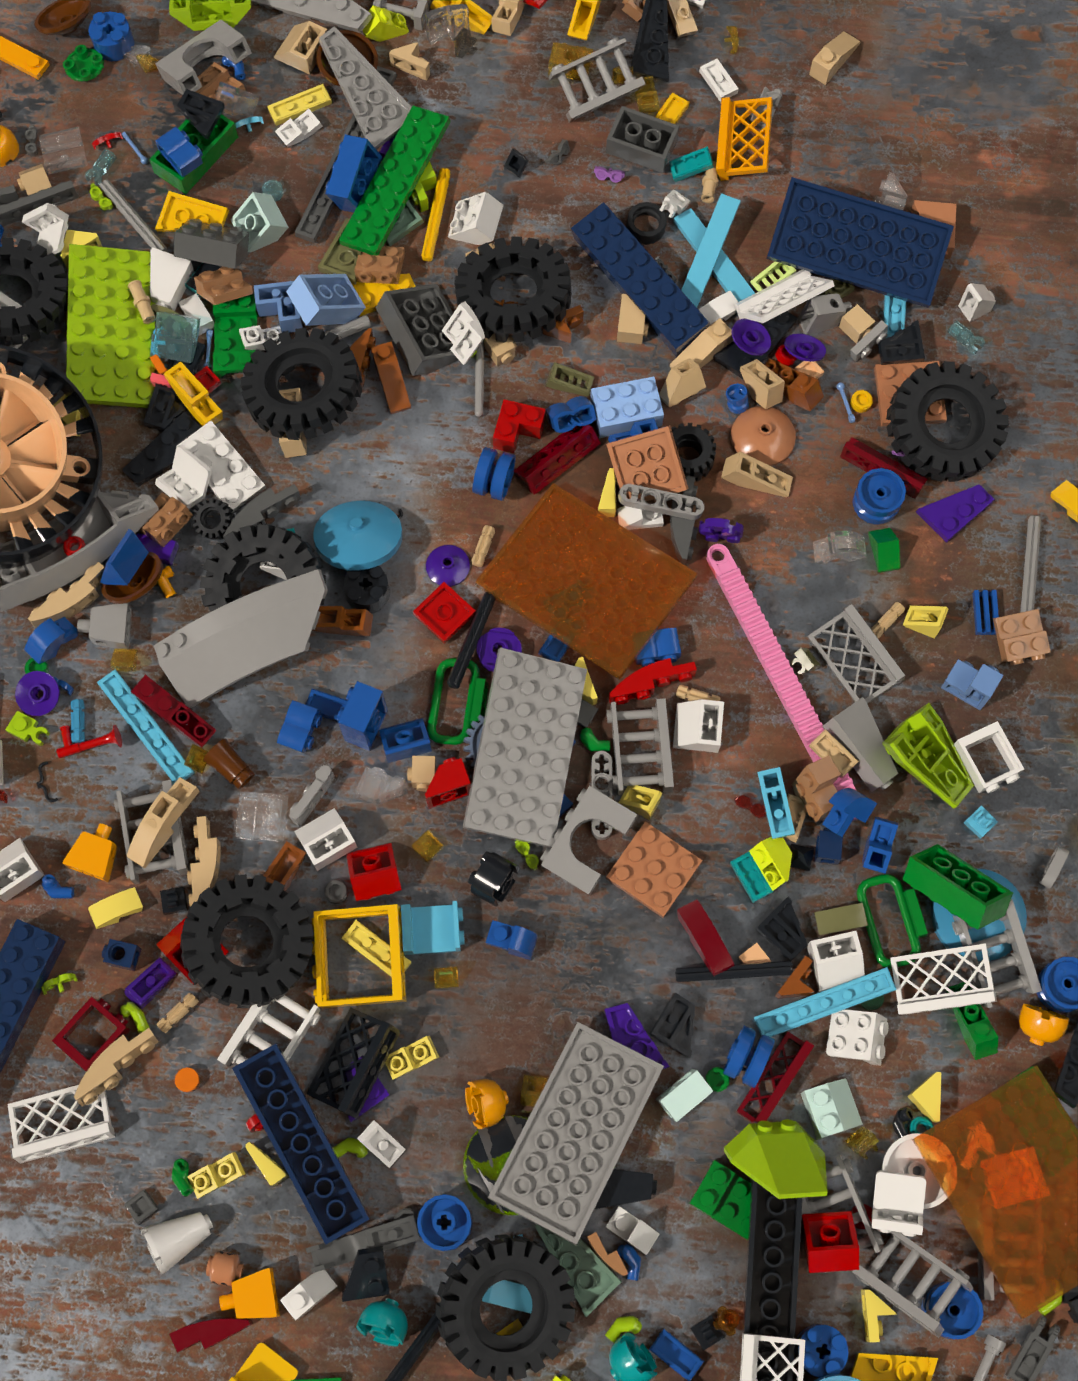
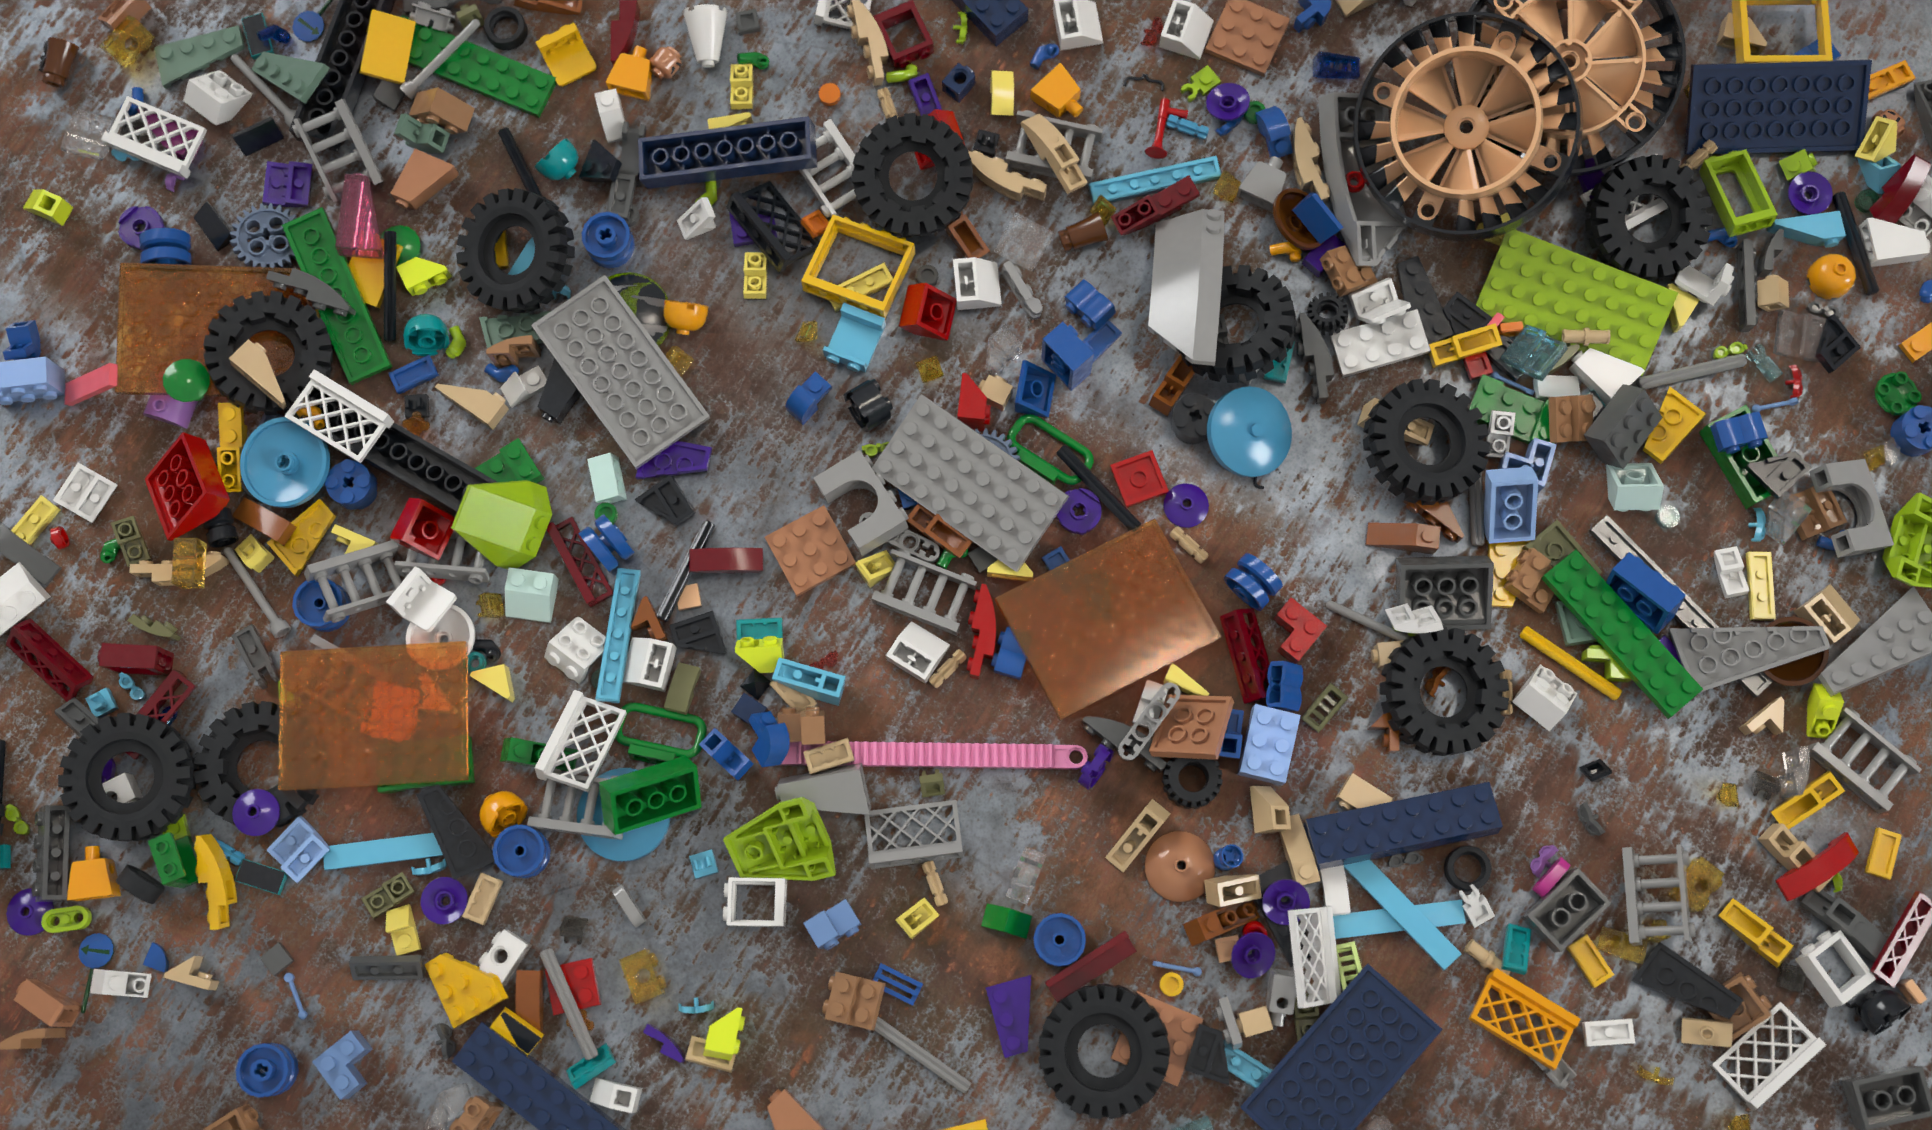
camera: 120 degrees right, 5 degrees up
none -> tan slope [435,384,509,430]
none -> orange tile [800,209,829,239]
none -> dark orange slope [906,503,973,559]
none -> dark pink beam [1532,857,1571,898]
none -> clear yellow slope [1716,783,1740,807]
none -> black wing [1815,314,1861,373]

